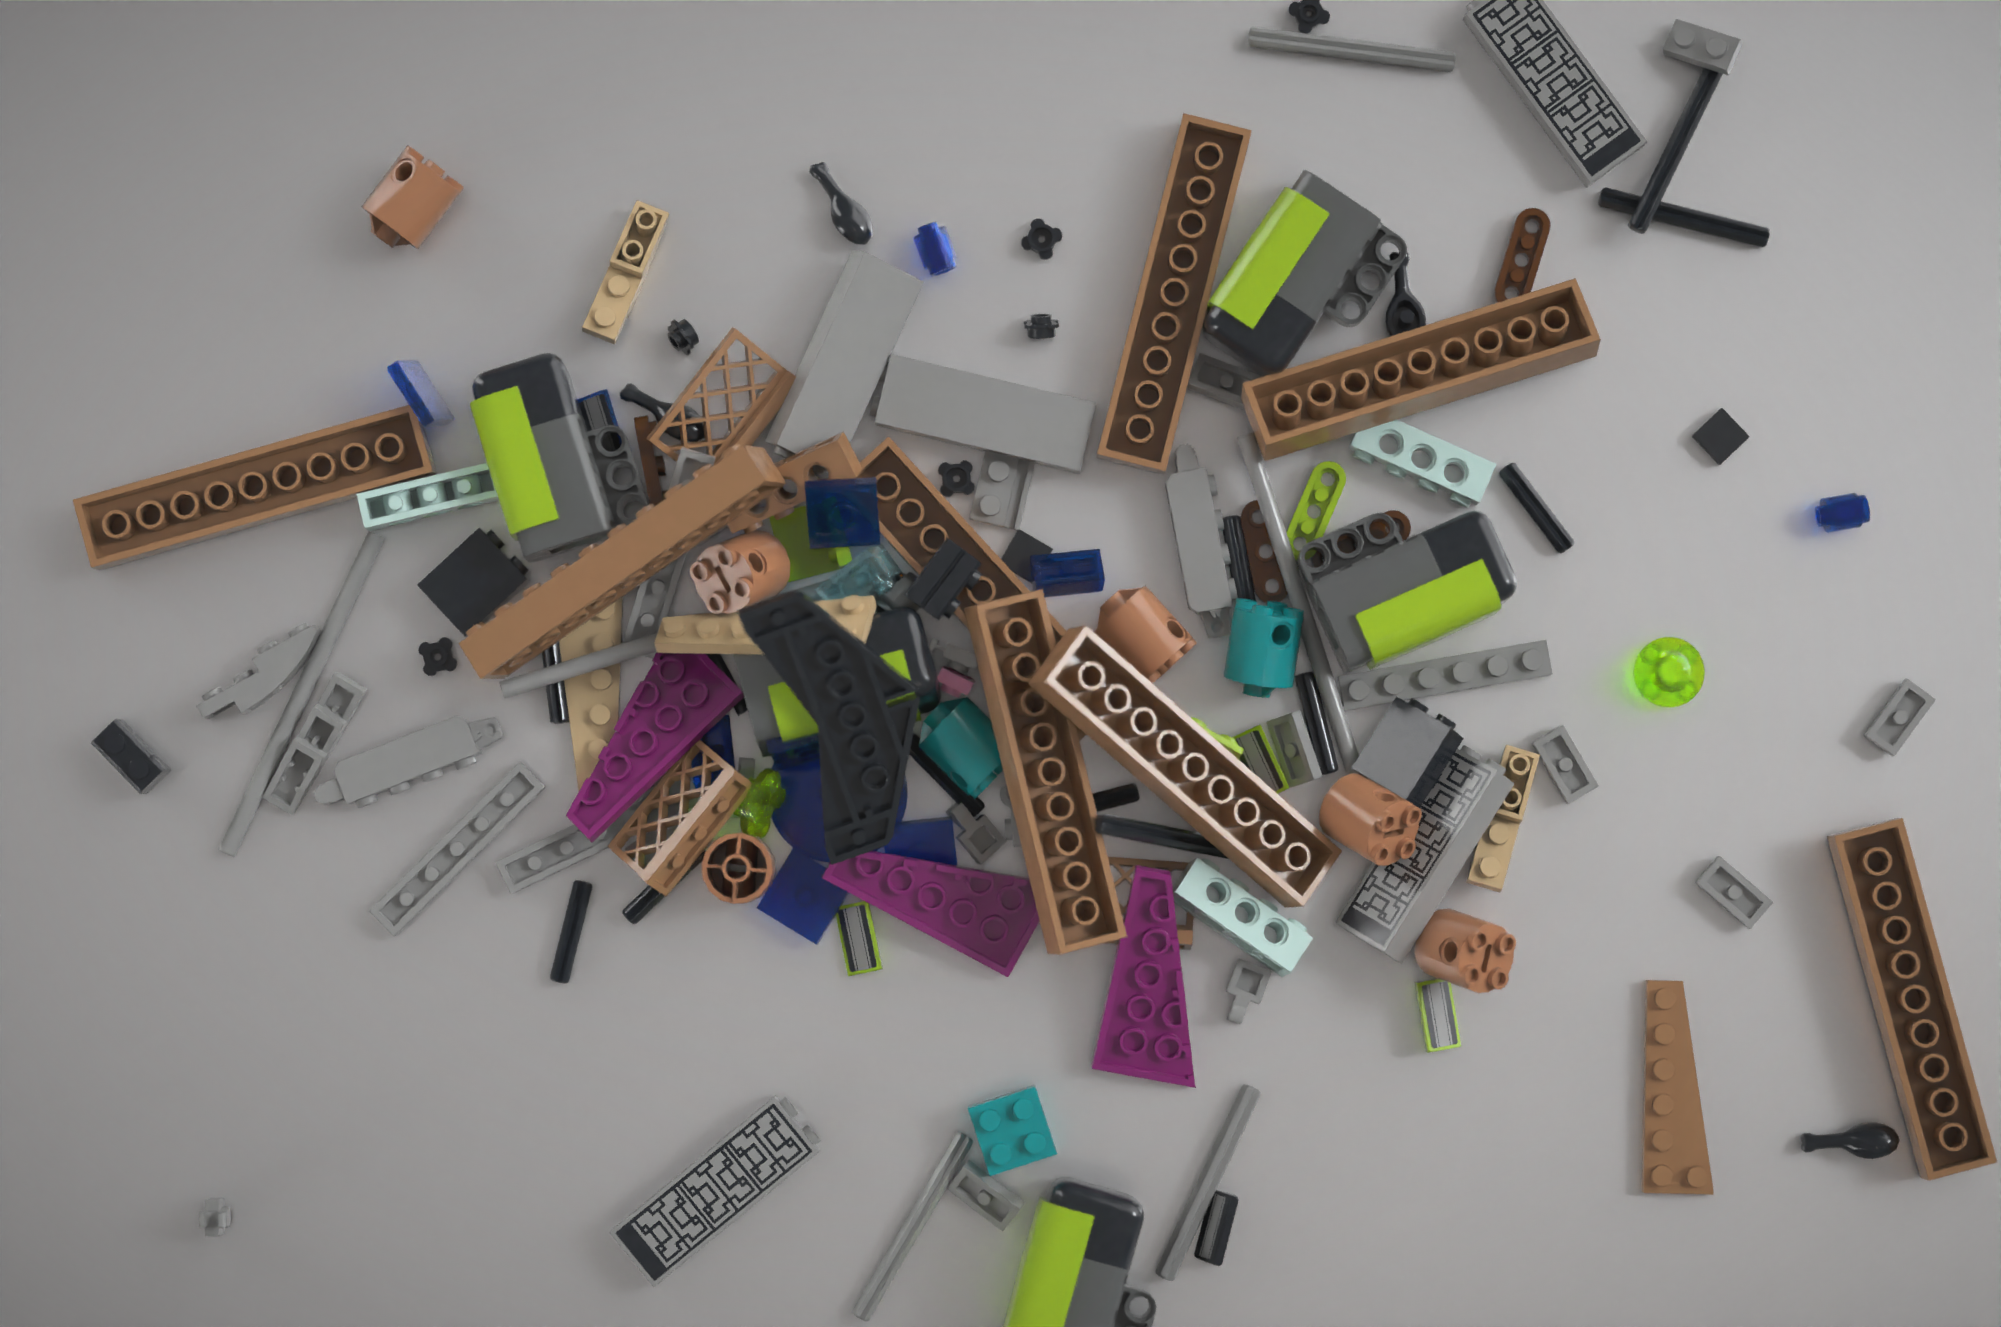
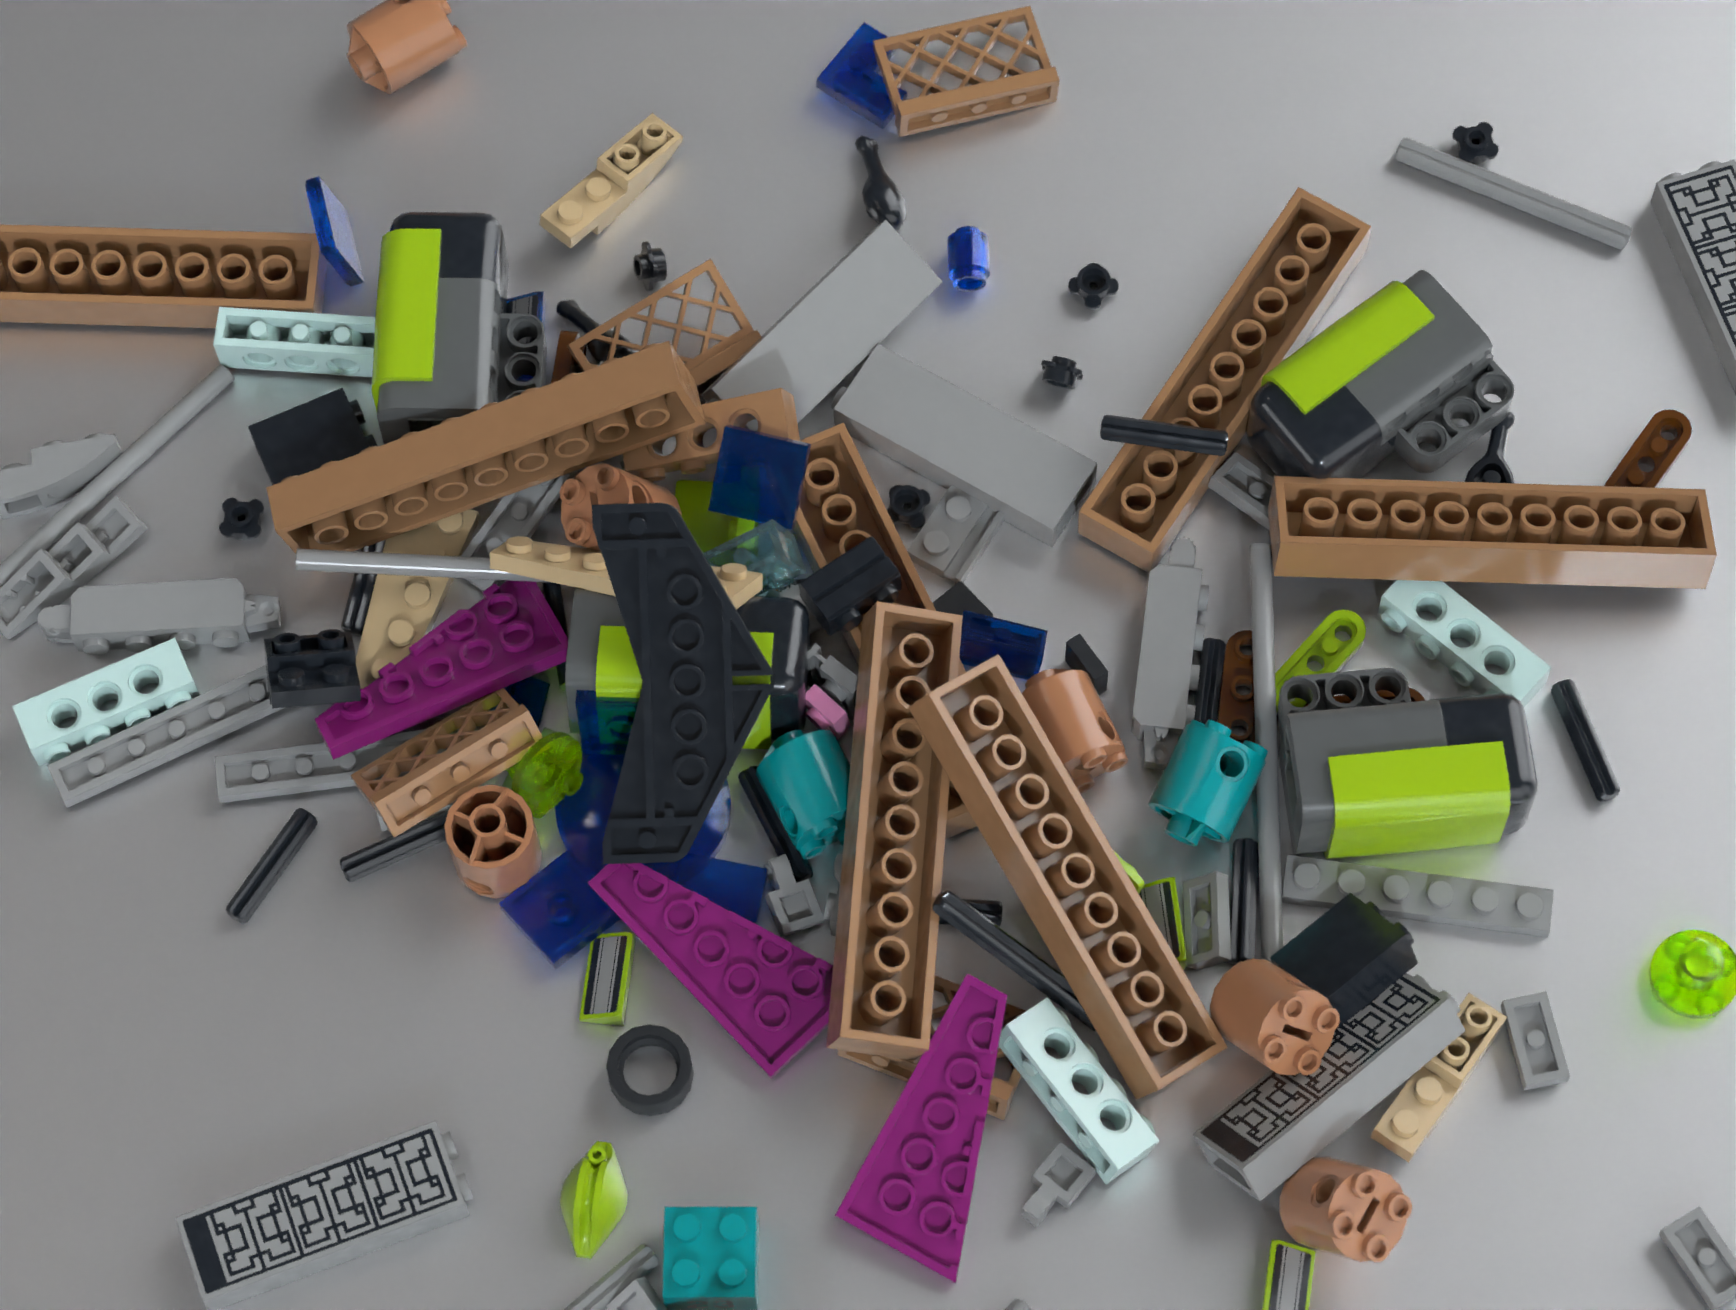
camera: 20 degrees right, 20 degrees down
none -> light aqua brick [12,638,200,766]
none -> black brick [264,629,361,709]
none -> lime hat [560,1141,628,1259]
none -> black tyre [606,1024,694,1116]
none -> clear blue plate [816,22,908,129]
none -> medium nougat fence [873,6,1060,137]
none -> black piece [1065,633,1108,695]
none -> black axle [1100,415,1228,456]

